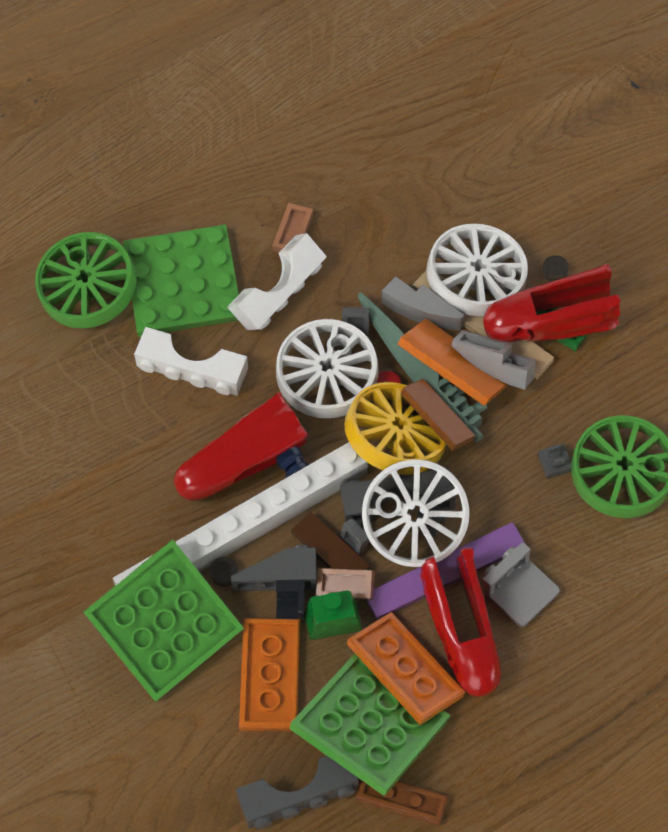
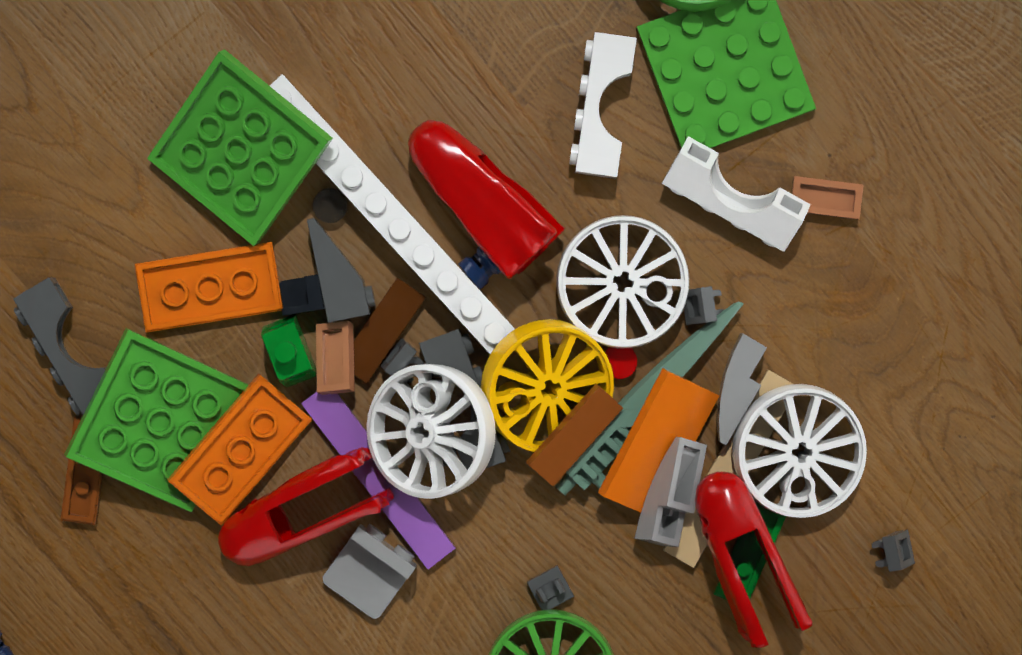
camera: 80 degrees right, 25 degrees up
clear smoke tile [542,255,569,282] -> none
none -> dark grey tile [871,529,915,572]

